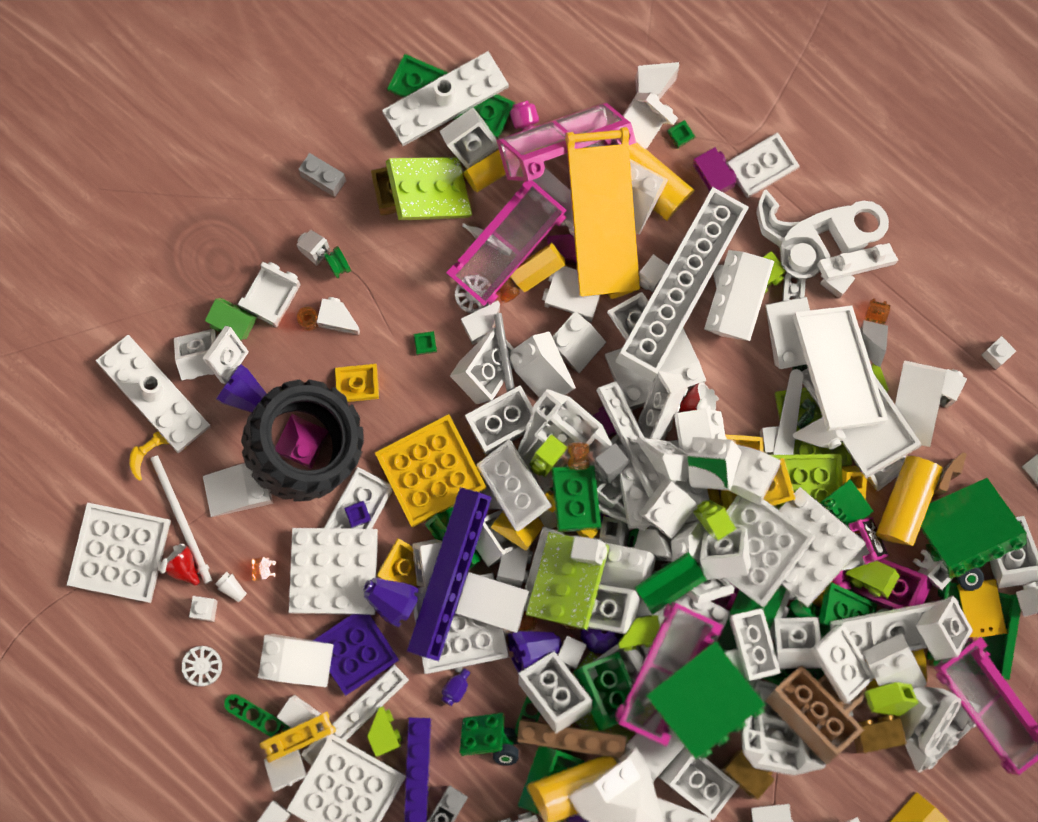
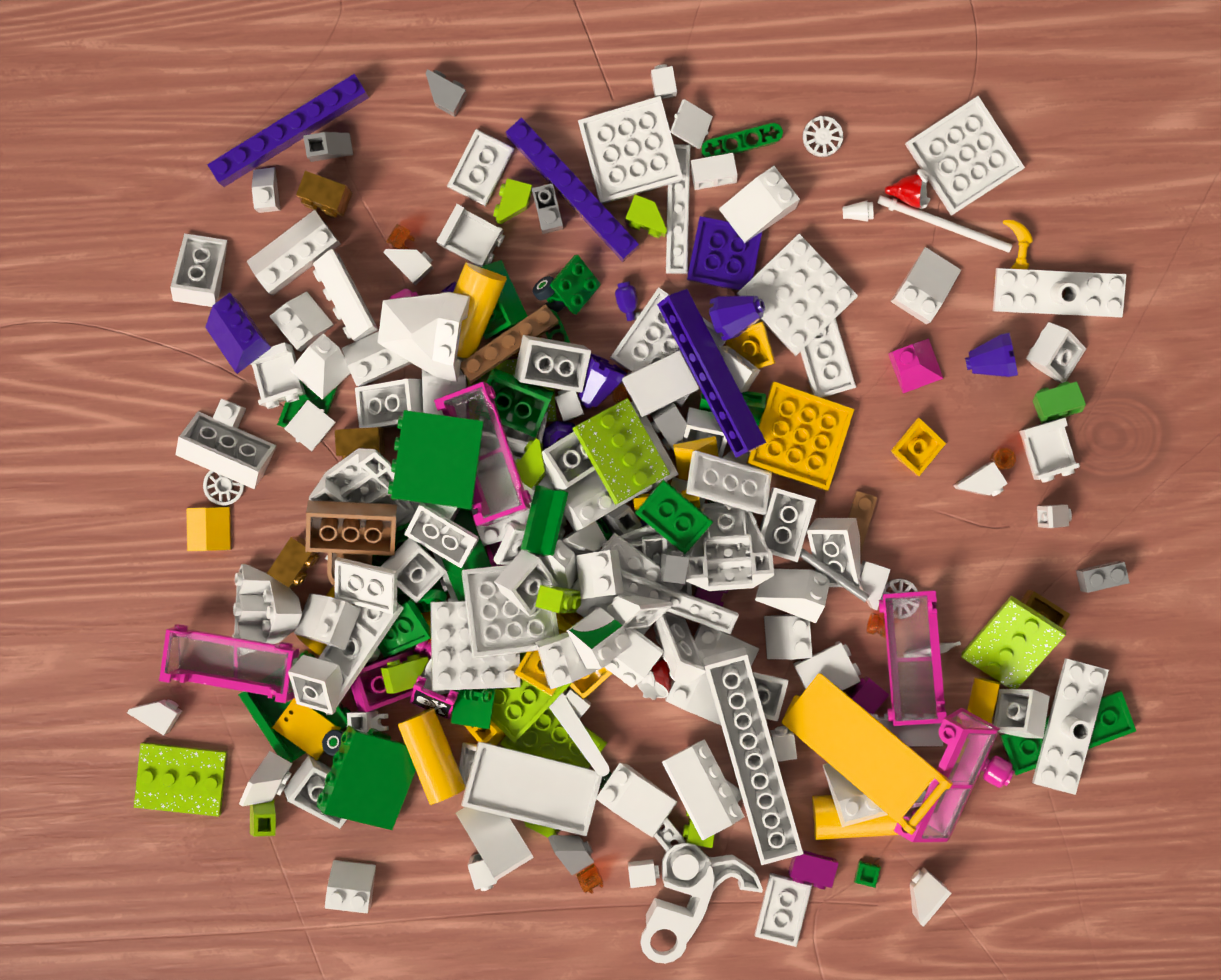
camera: 135 degrees right, 10 degrees up
white brick [189,596,218,622] -> none
white tile [203,326,248,384] -> none
black tyre [241,379,364,502] -> none
clear orange tile [252,557,276,581] -> none
yellow plate [259,711,336,763] -> none
green wheel [323,246,352,279] -> none
dark purple tile [344,500,372,528] -> none
green tile [414,331,437,356] -> none
yellow piece [510,243,565,292] -> none
lime slope [529,434,568,478] -> none
clear orange wheel [568,442,589,470] -> none
white brick [571,536,607,565] -> none
white bracket [619,92,678,149] -> none
white slope [792,417,846,449] -> none
white tile [793,306,888,431] -> none
clear green arm [797,399,816,429] -> none
white hinge [817,243,898,282] -> none
lime slope [864,682,918,716] -> none
white plate [918,694,962,754] -> none
medium nougat slope [933,453,967,497] -> none
white brick [981,336,1016,370] -> none
none -> medium nougat plate [848,491,877,554]

